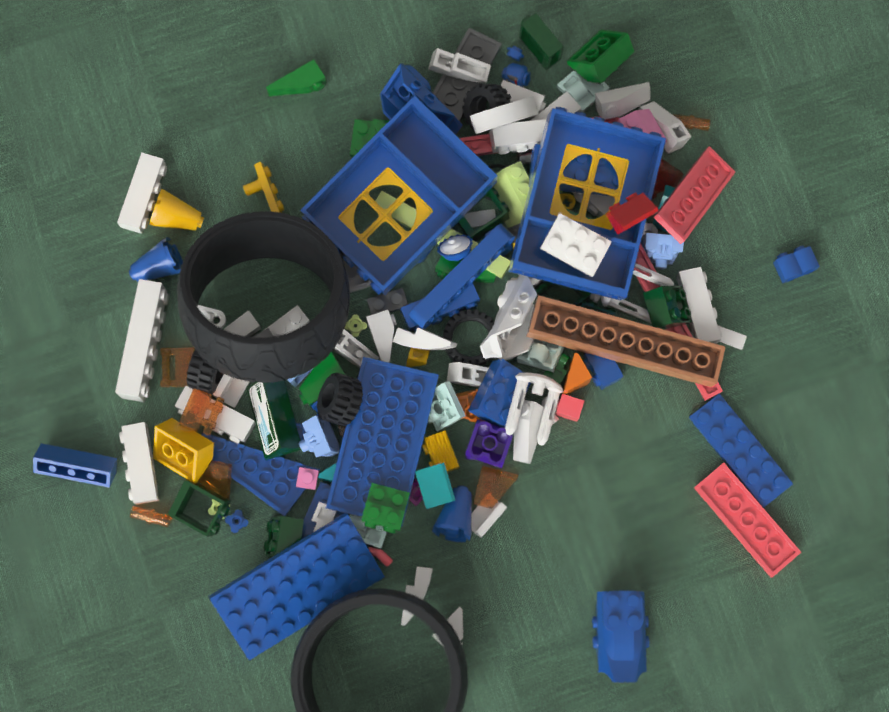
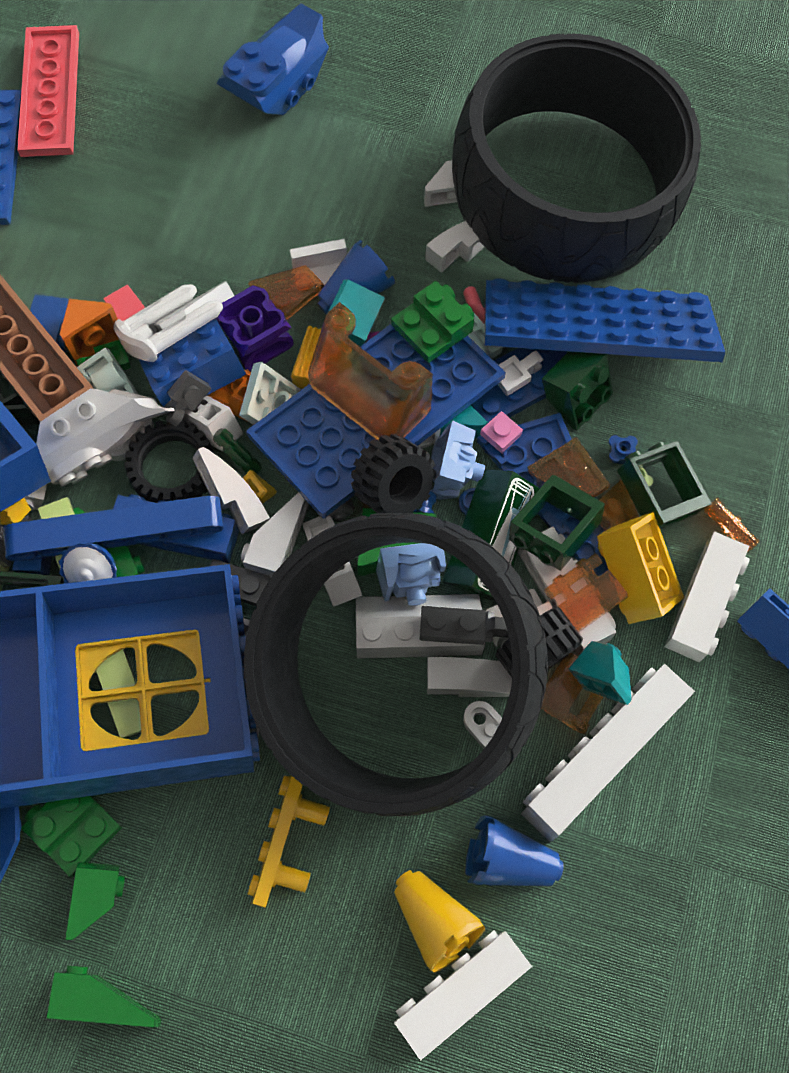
camera: 140 degrees left, 10 degrees down
none -> green slope [65,862,125,940]
none -> dark grey plate [164,370,211,426]
none -> dark green axle [213,428,262,474]
none -> clear orange windscreen [308,302,433,441]
none -> dark green window [509,474,605,571]
none -> clear orange wing [527,437,610,498]
none -> teal slope [569,641,632,705]

